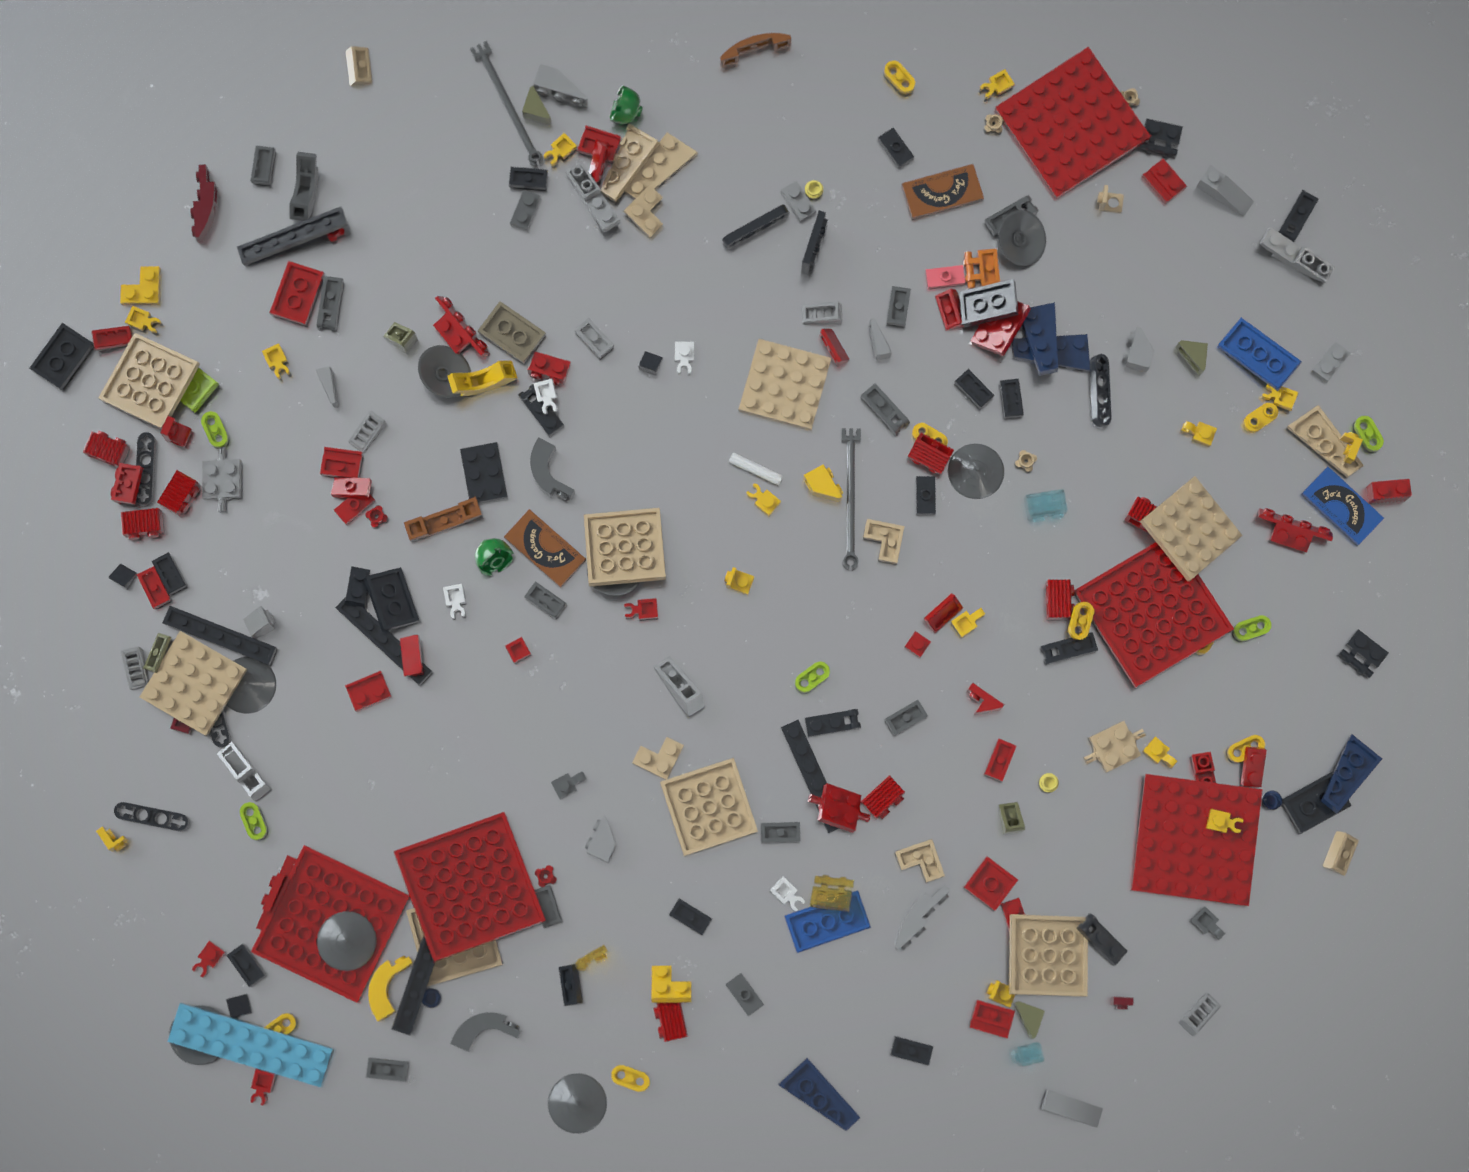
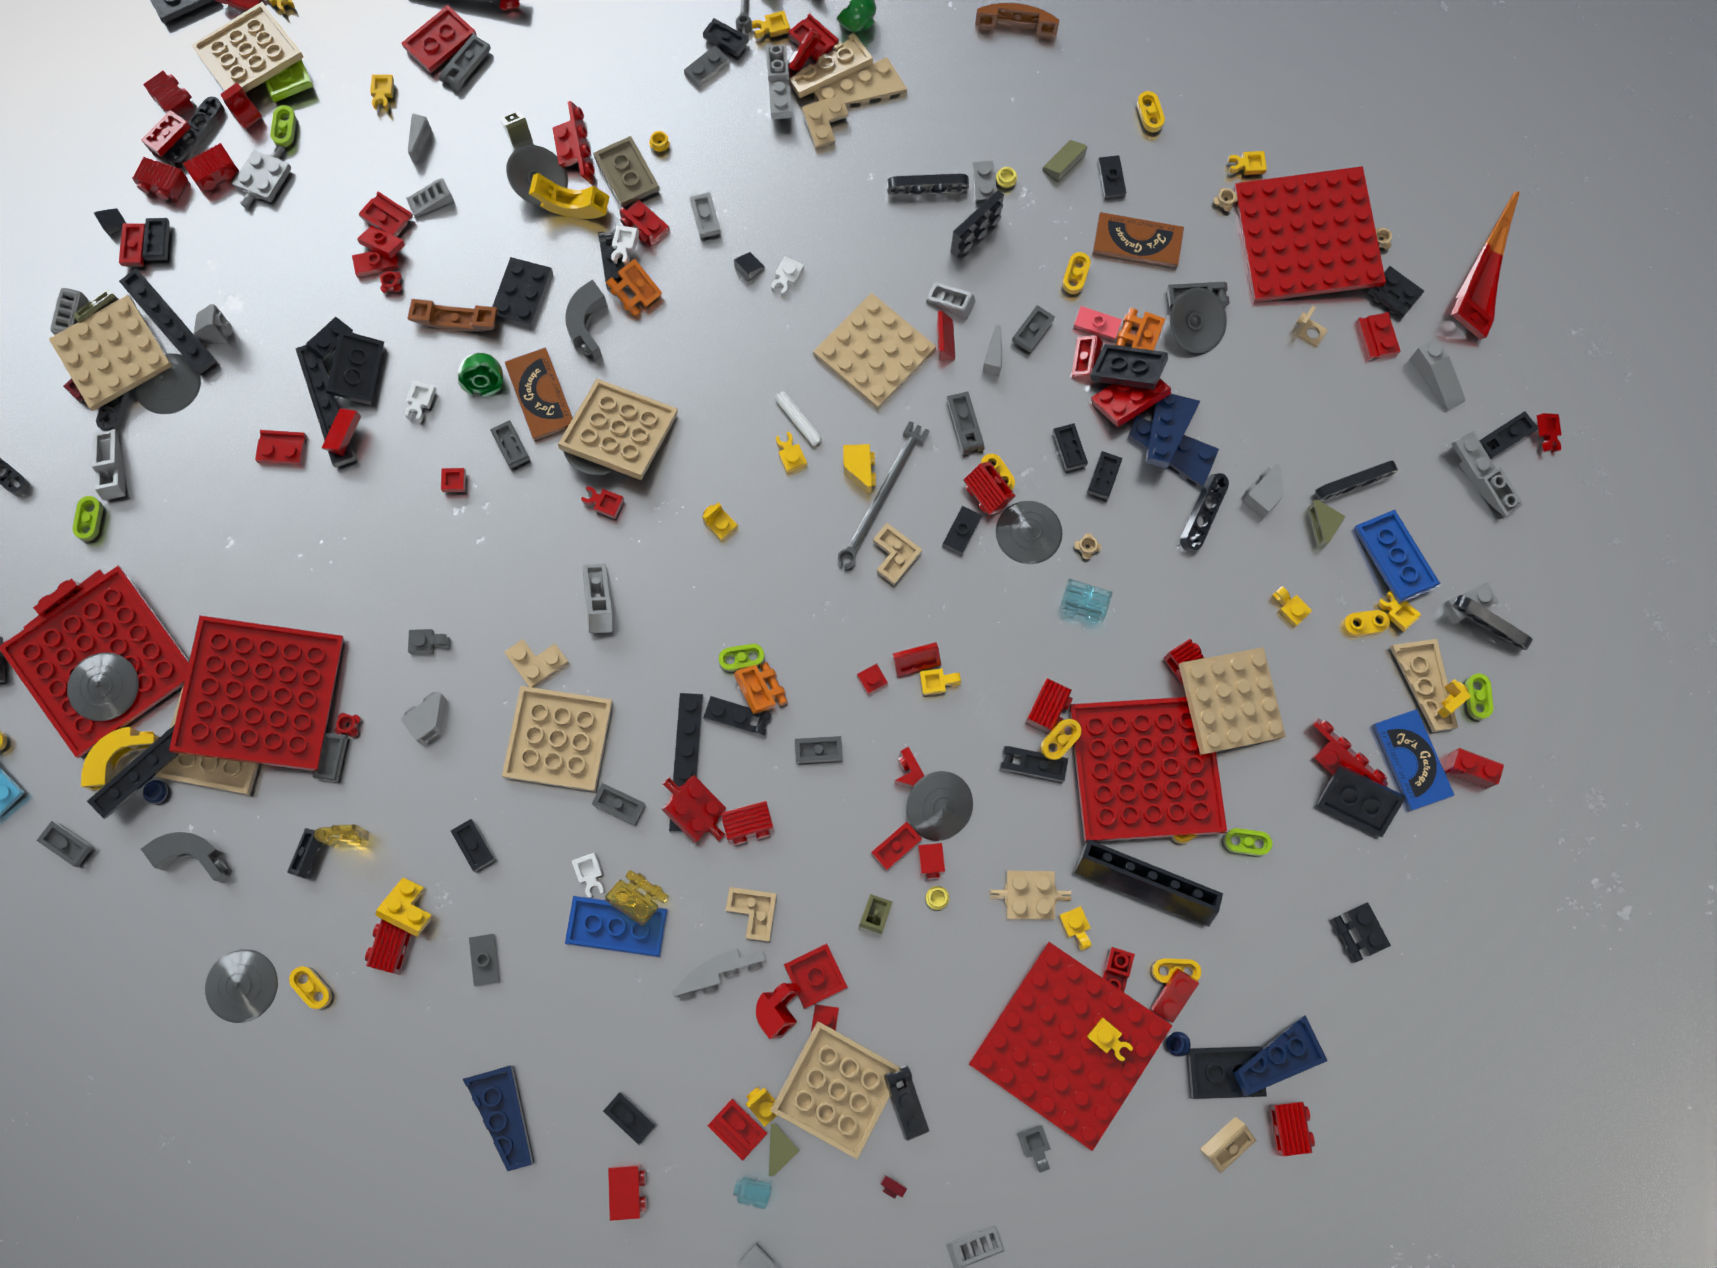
camera: 25 degrees right, 5 degrees down
none -> orange plate [606,259,663,317]
none -> red brick [608,1165,647,1221]
none -> yellow plate [649,131,670,152]
none -> orange plate [734,662,788,714]
none -> red brick [756,983,802,1039]
none -> dark grey hat [906,771,973,841]
none -> red brick [917,843,945,880]
none -> olive slope [1042,140,1087,181]
none -> yellow plate [1062,252,1091,294]
none -> black brick [1074,839,1223,927]
none -> red brick [1270,1101,1315,1156]
none -> black beam [1315,460,1399,502]
none -> black plate [1317,764,1405,837]
none -> red plate [1451,191,1520,339]
none -> black beam [1452,595,1533,650]
none -> red plate [1536,413,1562,452]

